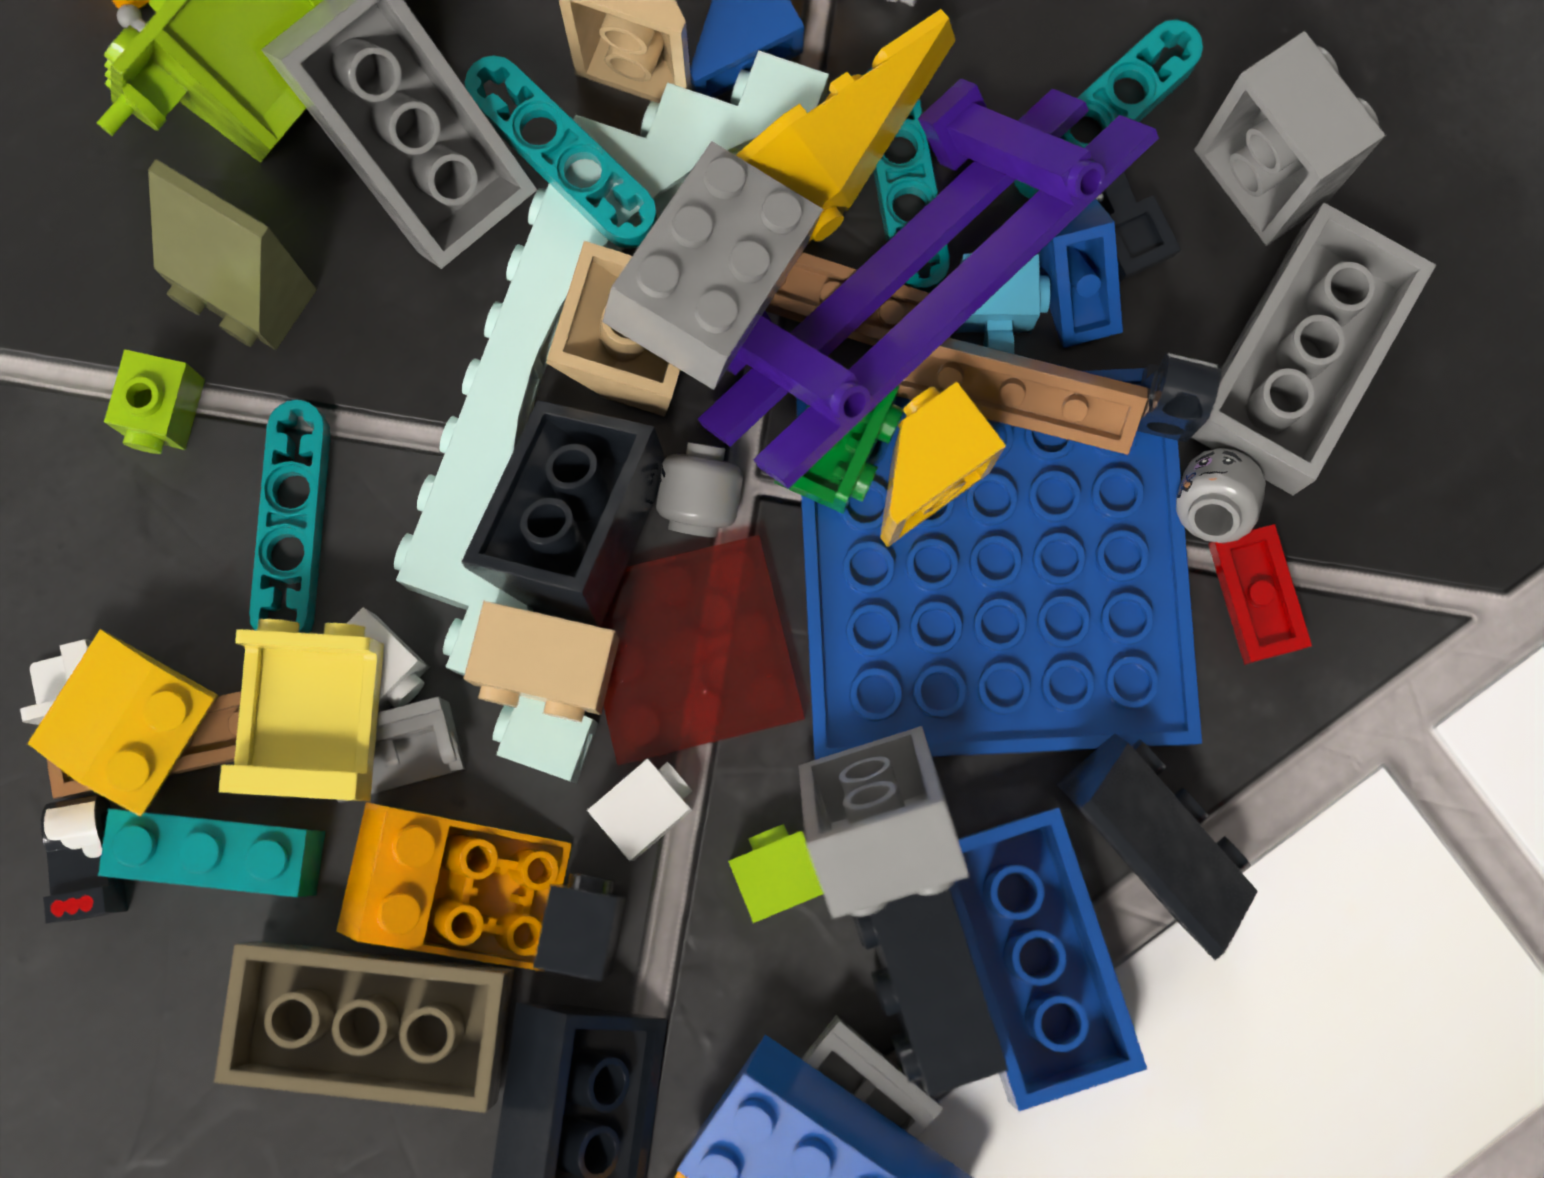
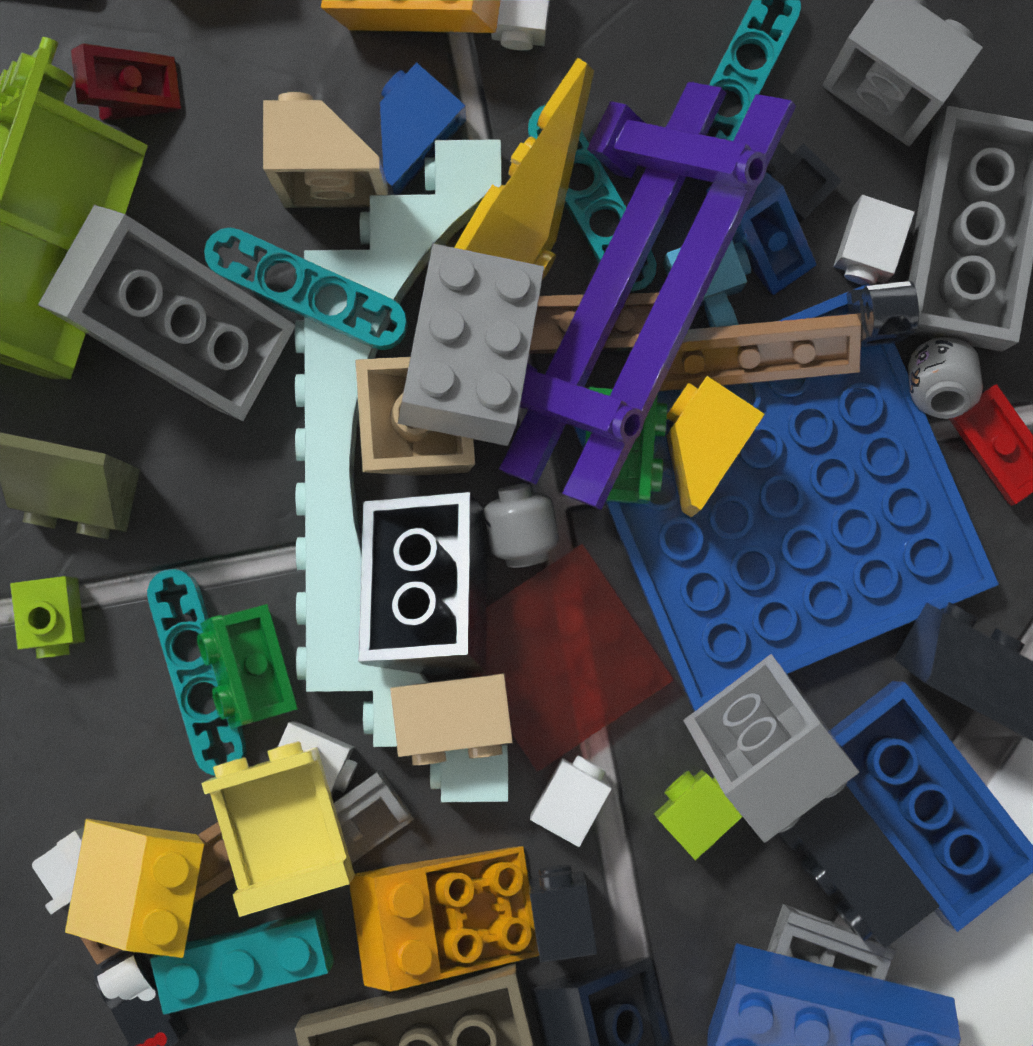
camera: 15 degrees left, 5 degrees up
none -> green bracket [197,604,297,729]
none -> white brick [833,195,914,286]

